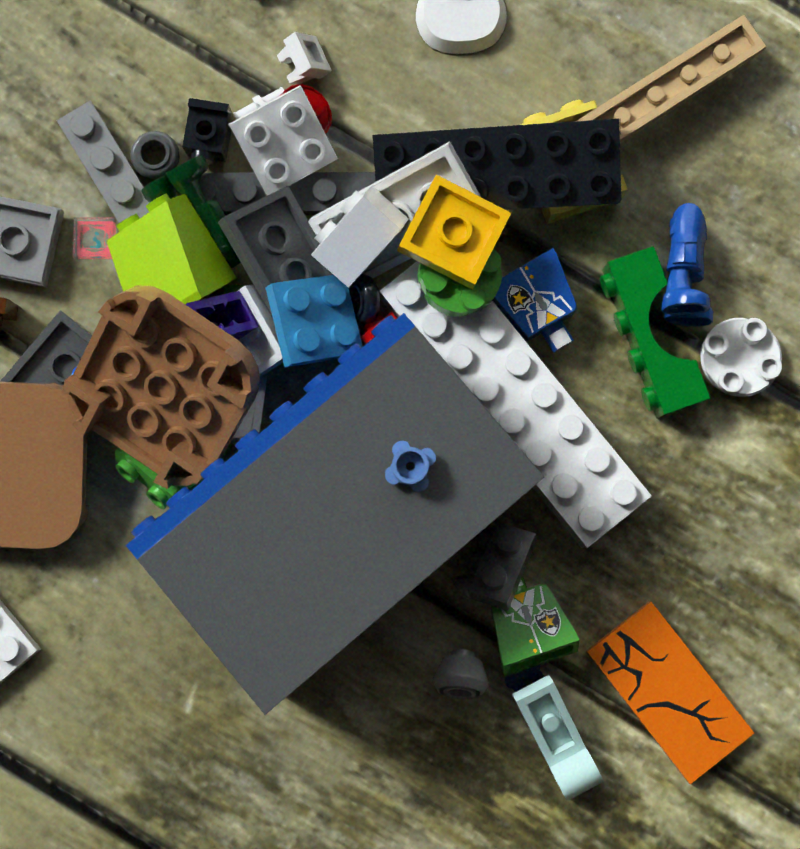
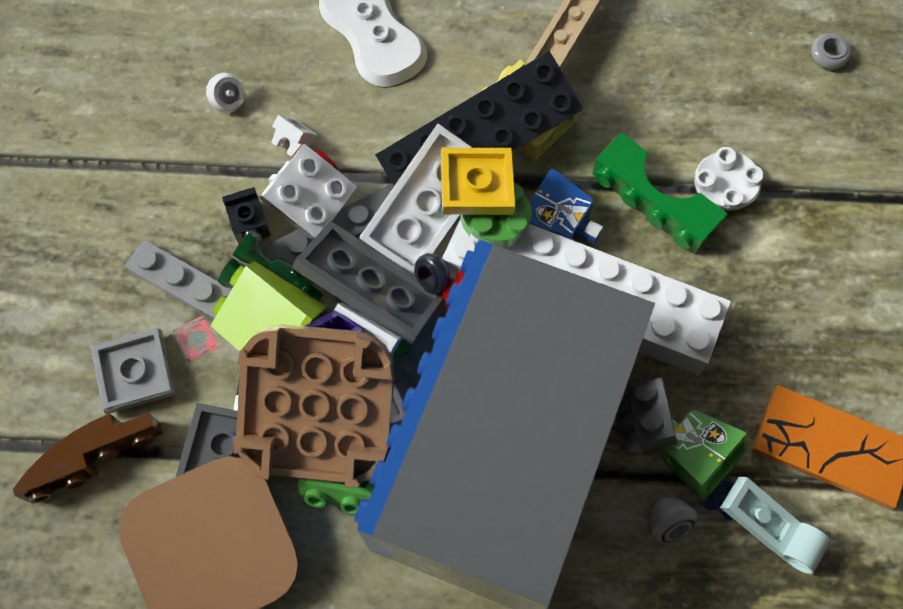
camera: 30 degrees left, 15 degrees down
dark grey piece [130,131,180,180] -> none
dark azure plate [265,275,363,367] -> none
white brick [311,185,408,288] -> none
medium blue plate [385,441,436,492] -> none
blue piece [662,203,714,327] -> none

